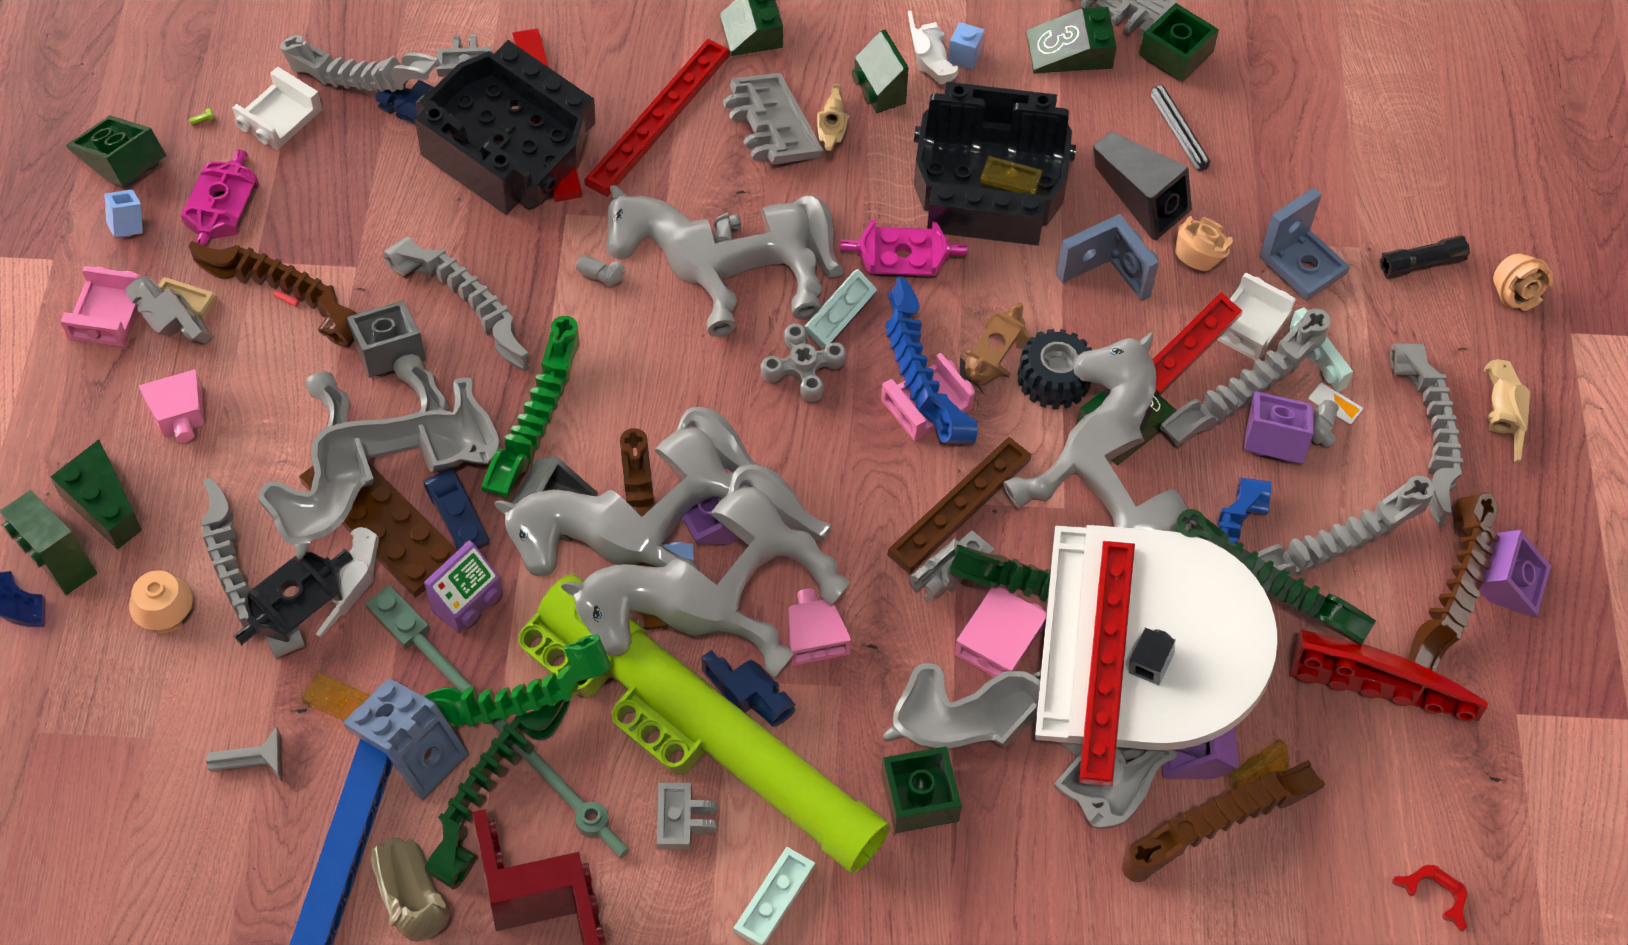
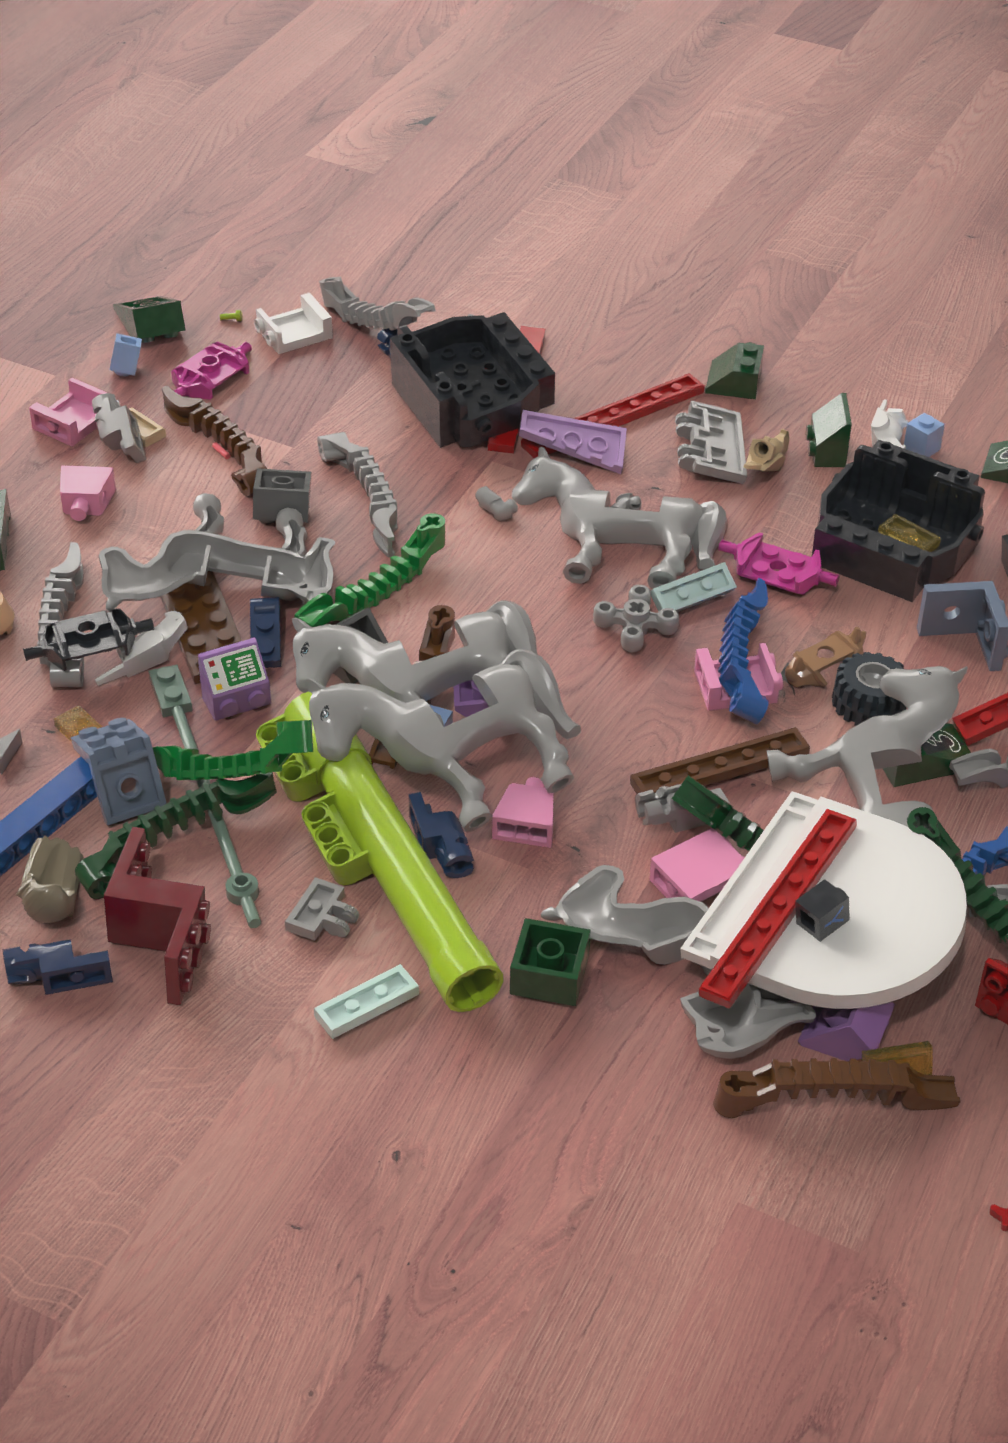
camera: 25 degrees right, 15 degrees down
none -> lavender wing [519,410,627,474]

